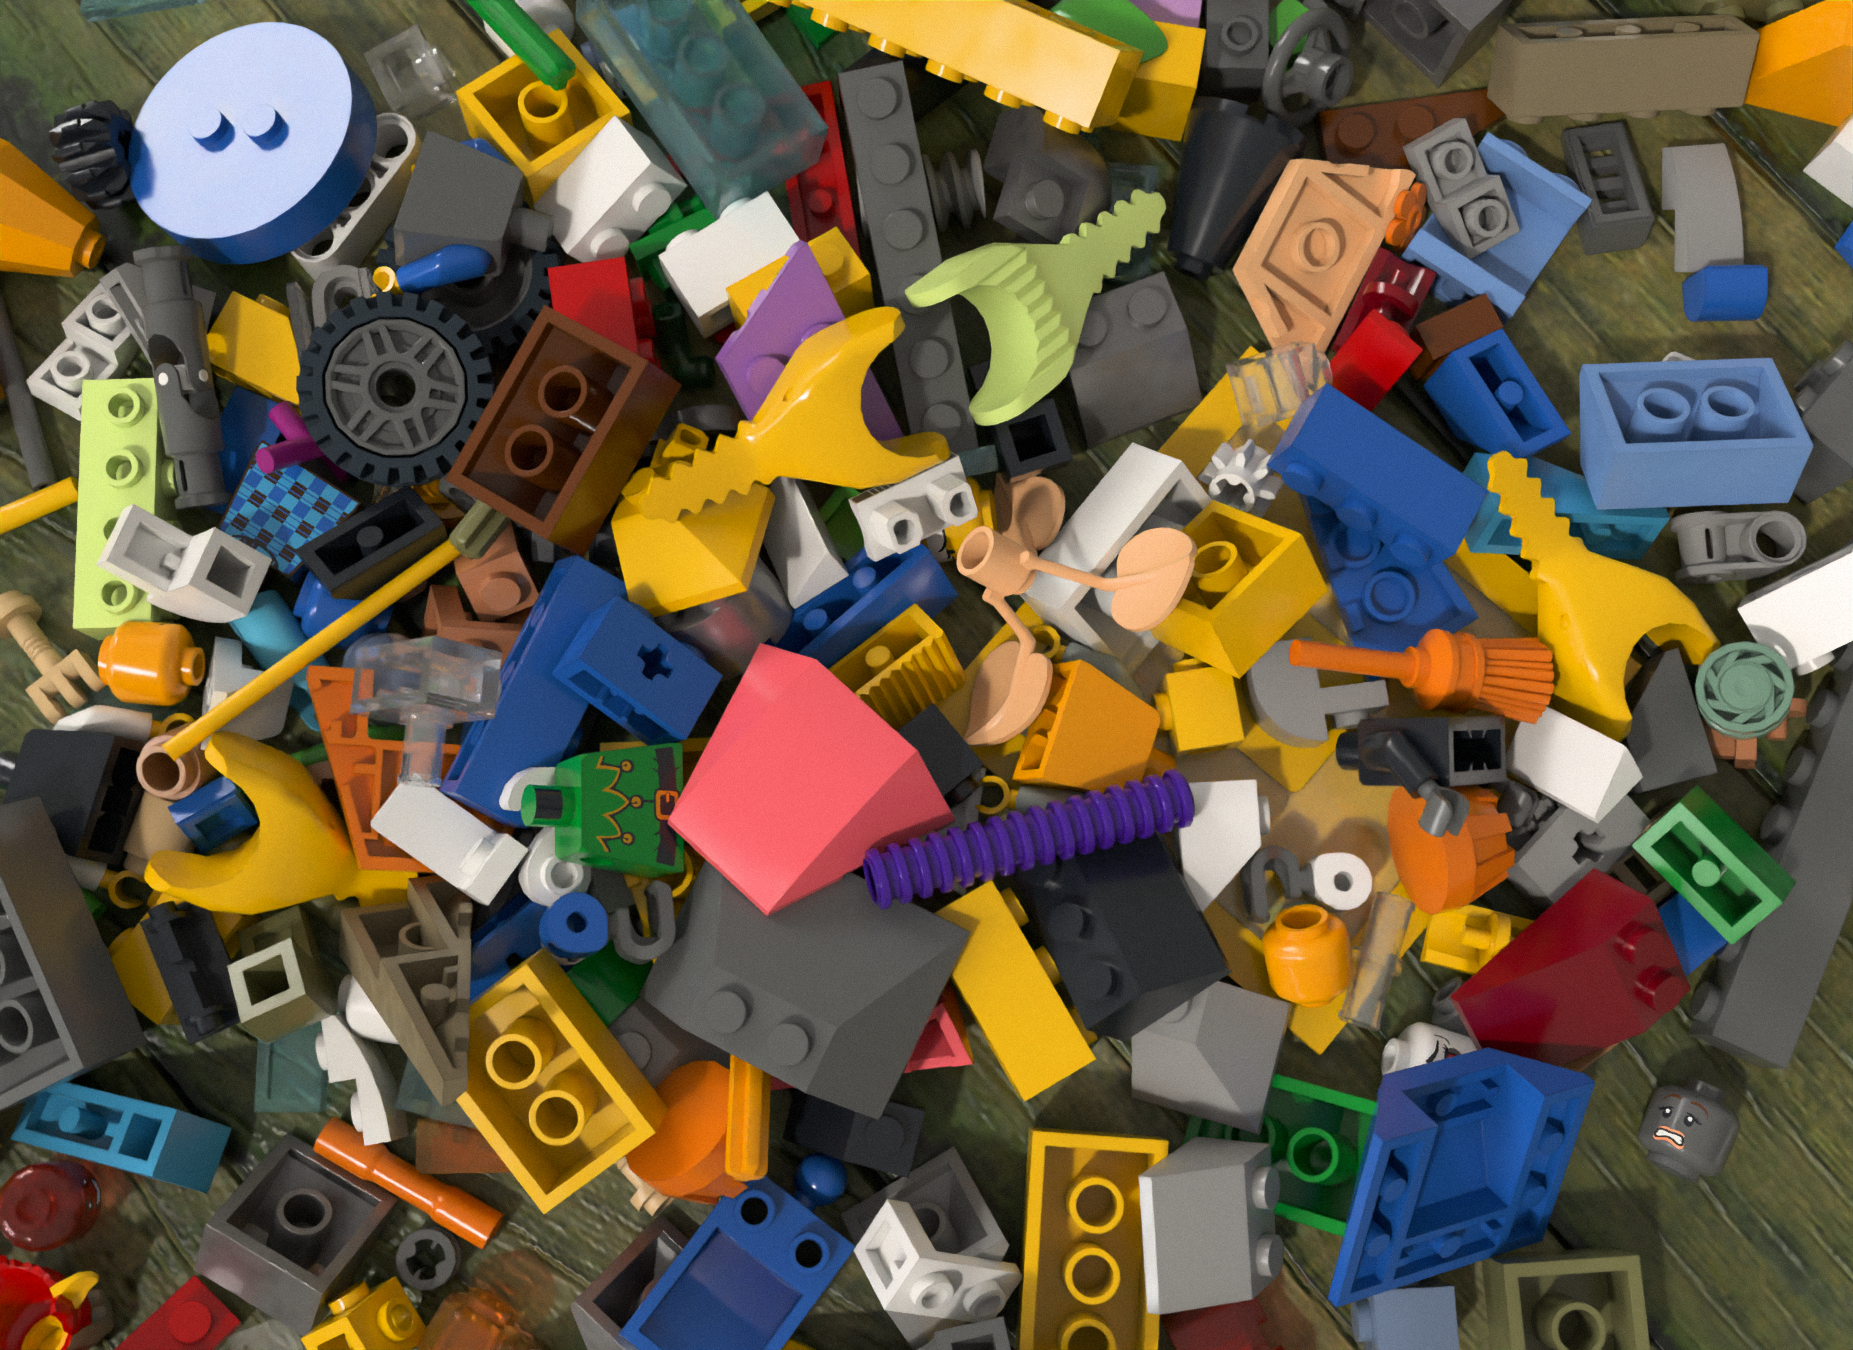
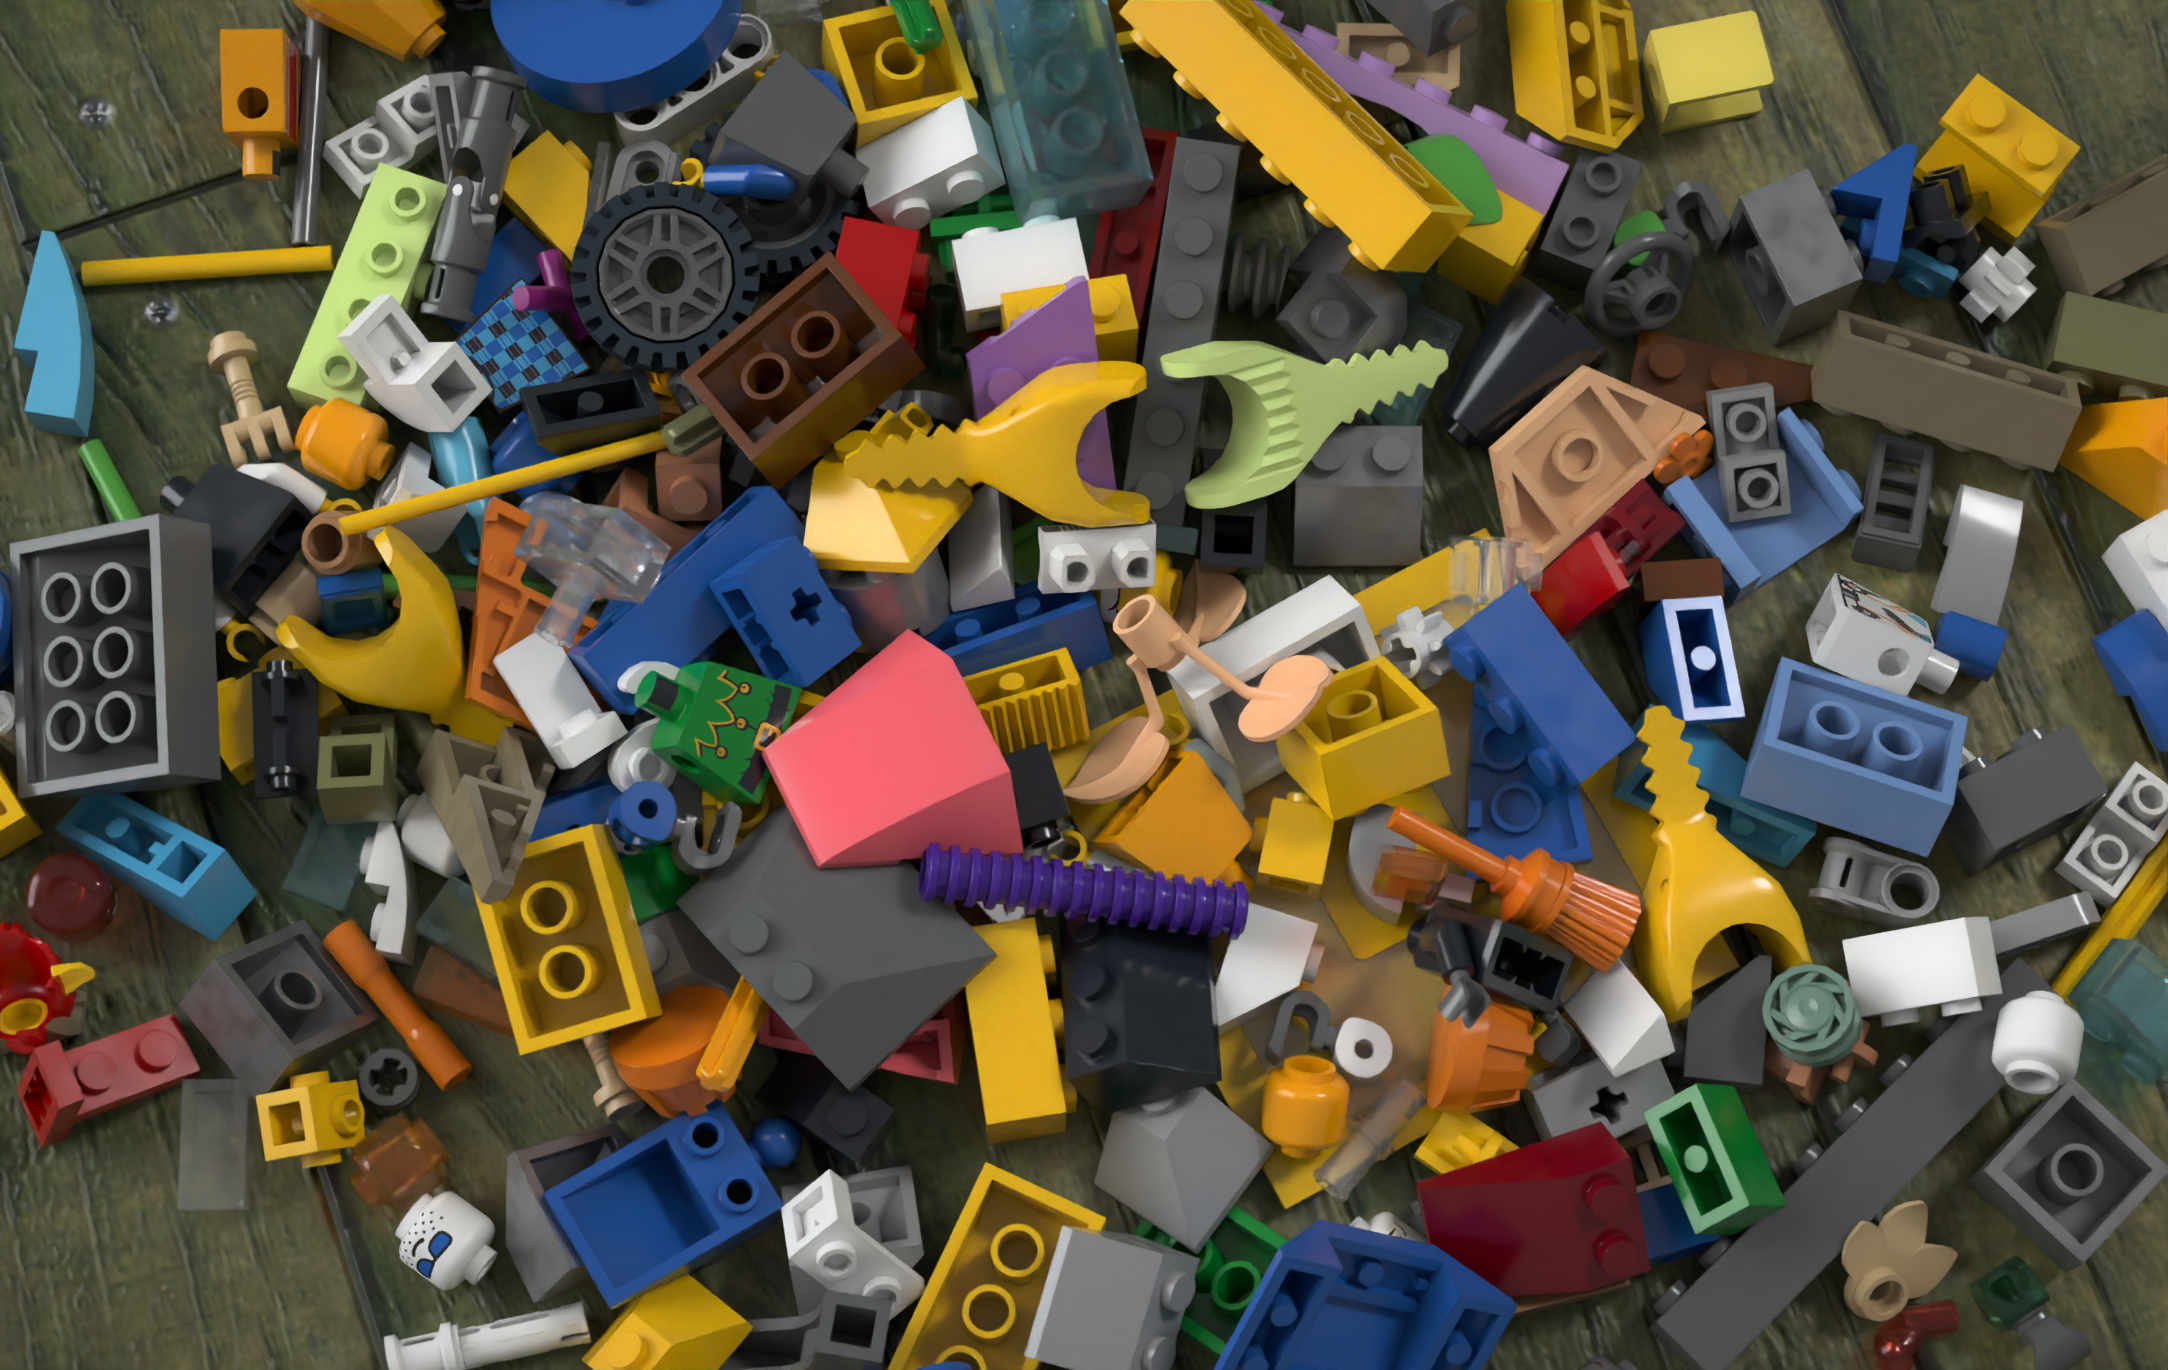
camera: 20 degrees right, 5 degrees down
none -> clear orange slope [1370,844,1448,906]
none -> white torso [1805,573,1959,697]

